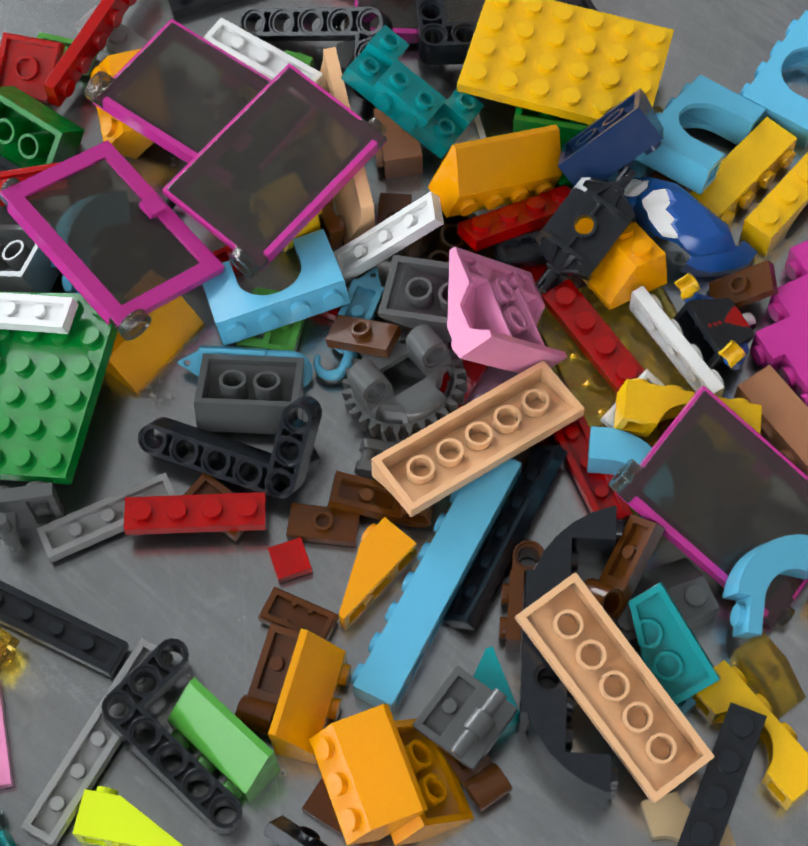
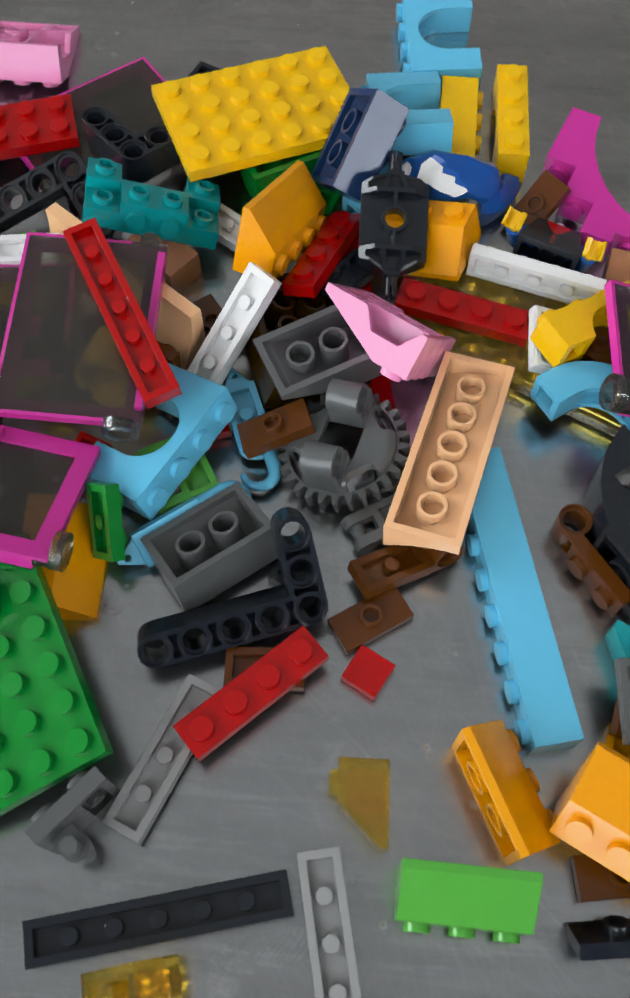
camera: 40 degrees left, 0 degrees up
black beam [101,638,242,835] -> none
reddish brown plate [235,624,300,737] -> none
reddish brown plate [258,586,339,641] -> none
light orange slope [338,517,417,631] -> none
black plate [443,445,567,630] -> none
red plate [552,416,633,522] -> none
none -> red plate [62,218,182,409]
none -> green plate [86,481,127,562]
none -> clear yellow slope [329,757,390,853]

